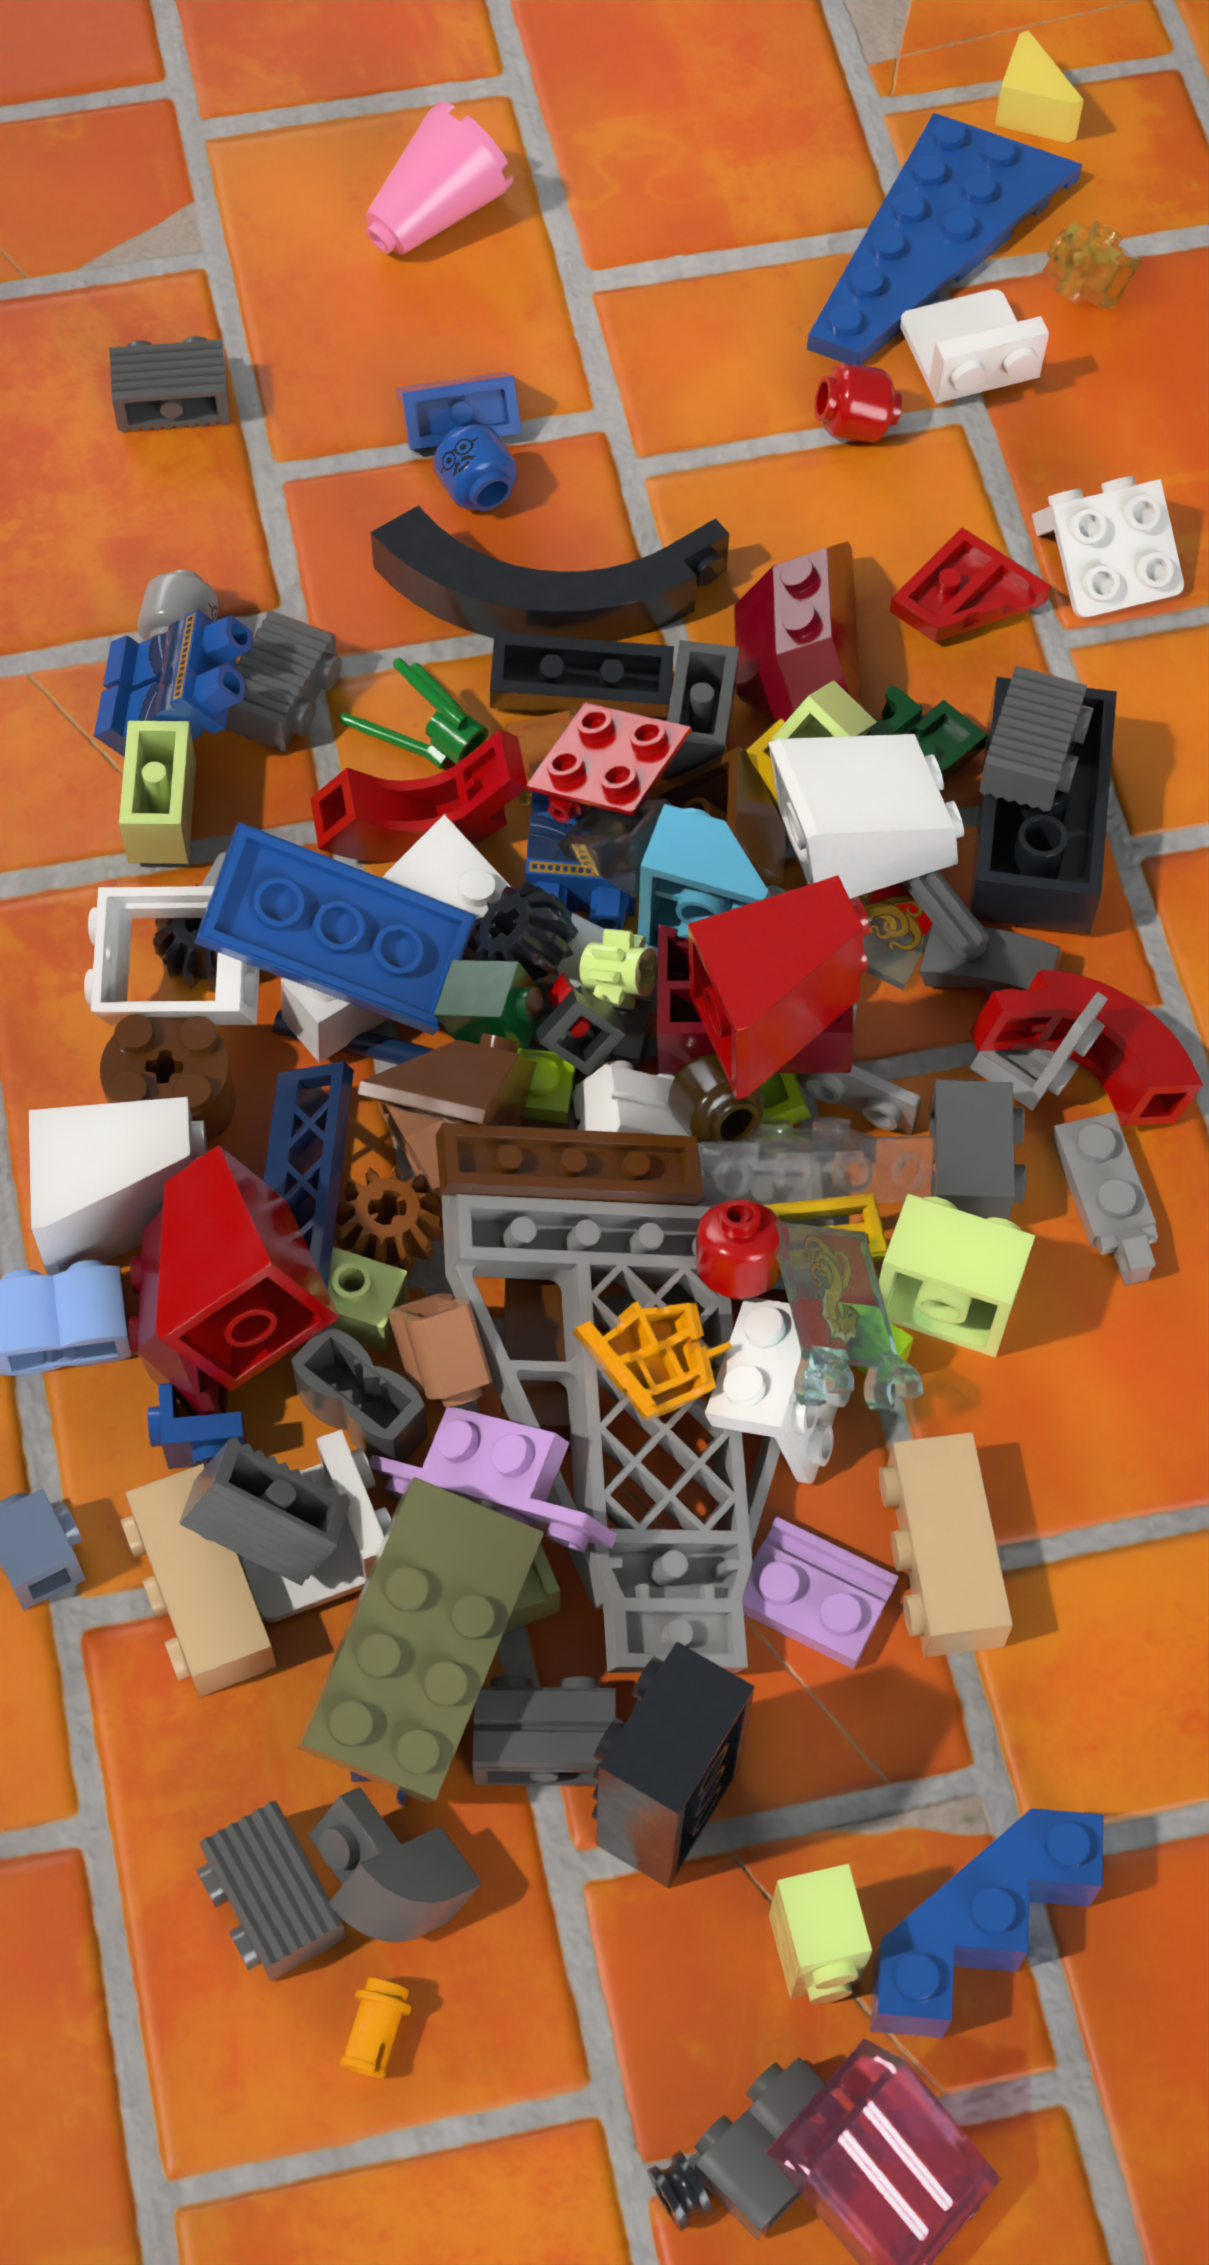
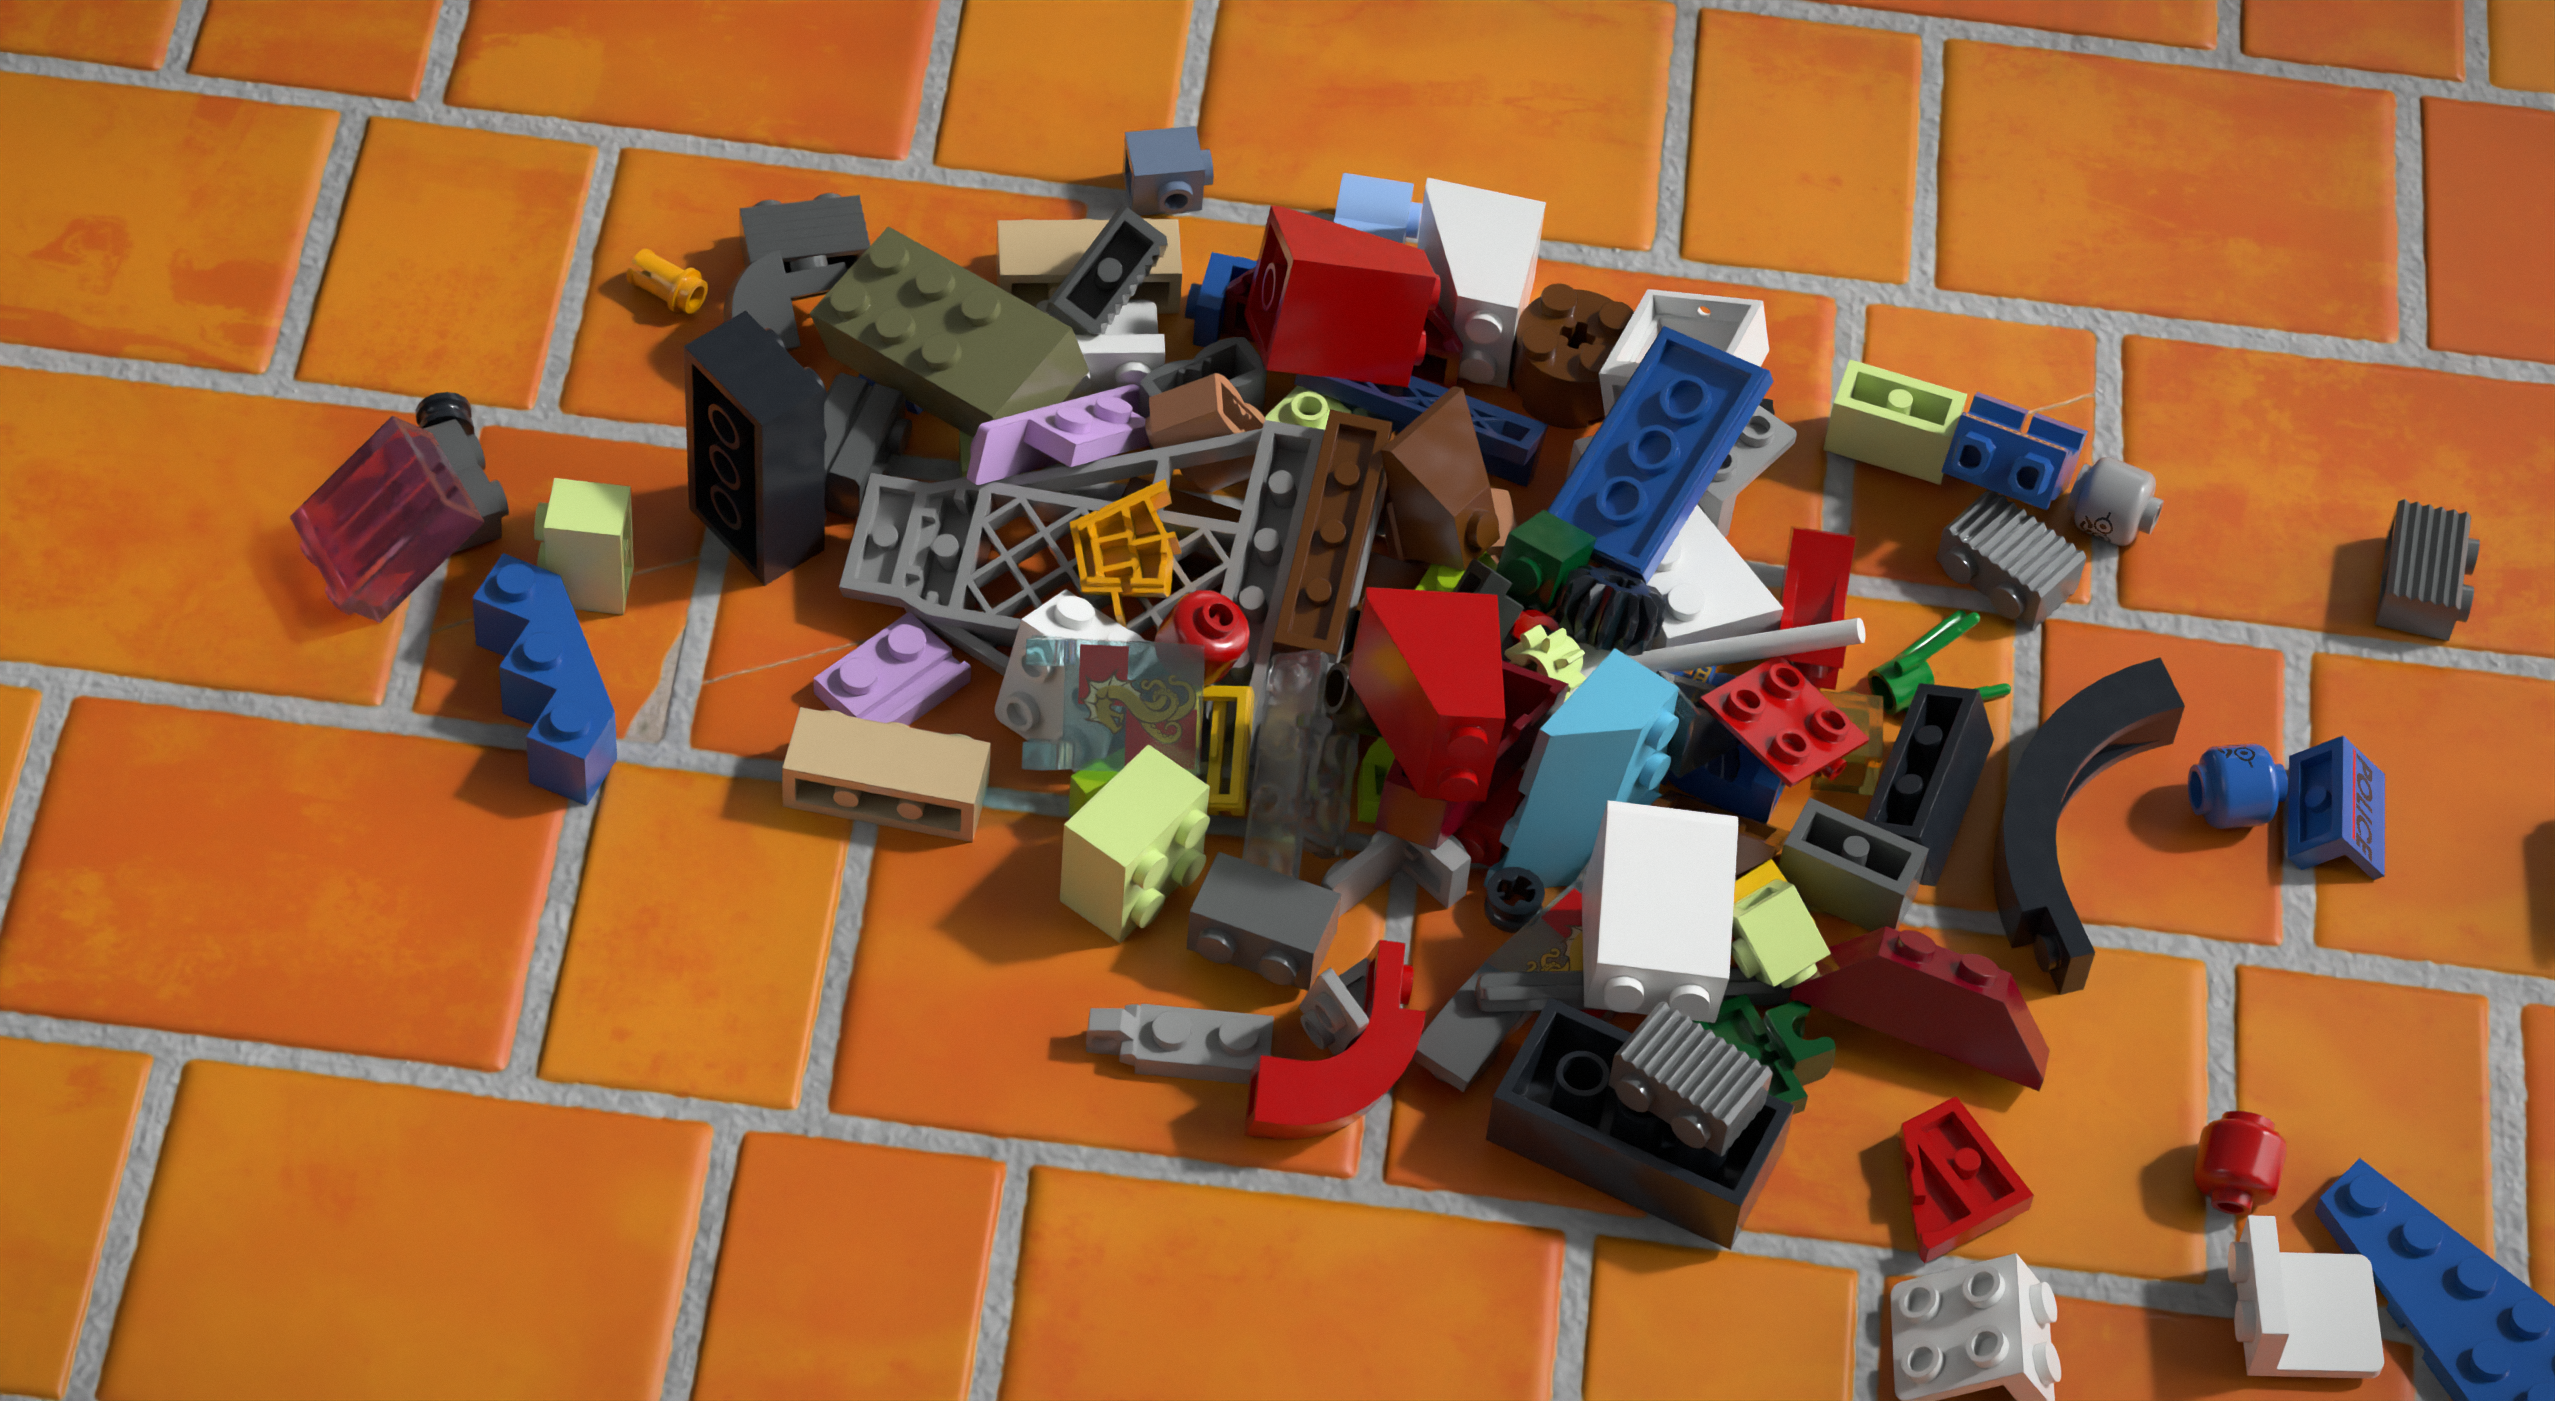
camera: 105 degrees right, 10 degrees down
none -> white bar [1625,618,1865,675]

